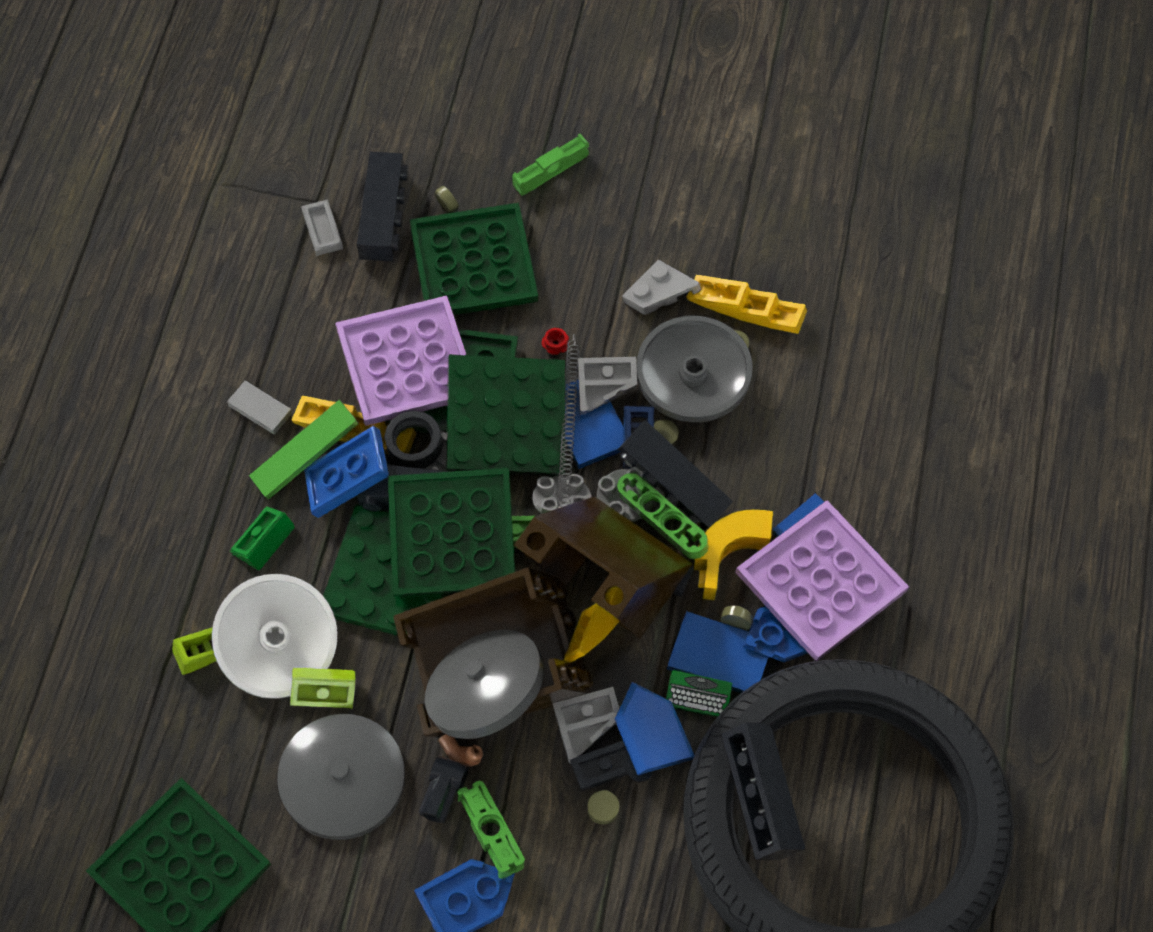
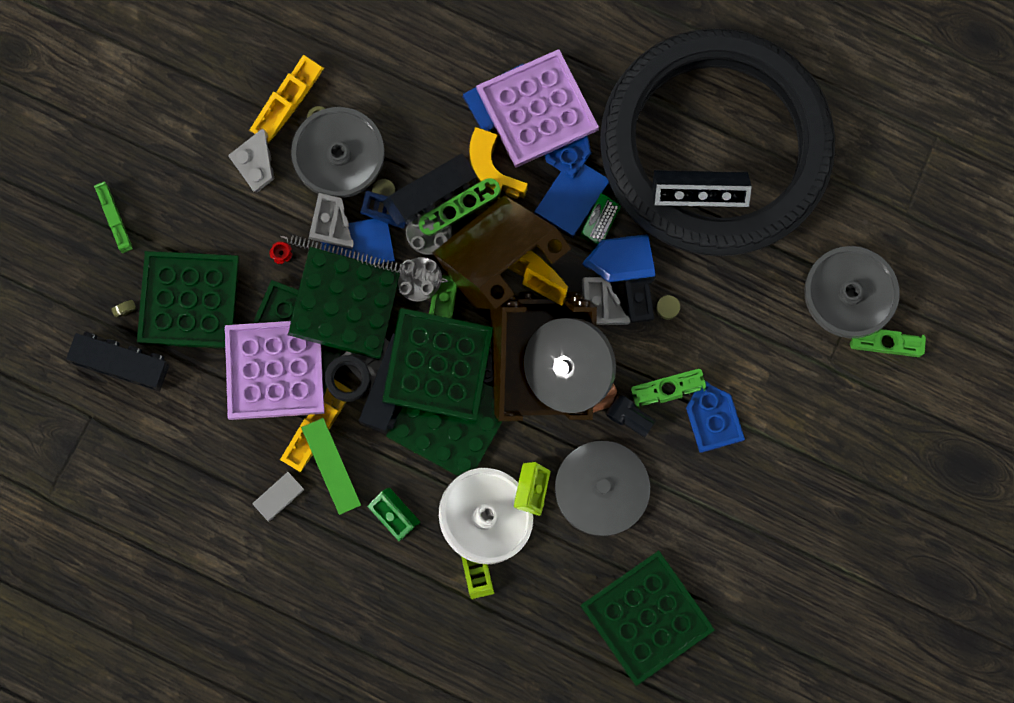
camera: 80 degrees left, 15 degrees up
light grey tile [301,199,343,256] -> none
blue tile [304,426,389,518] -> none
olive tile [720,606,753,631] -> none

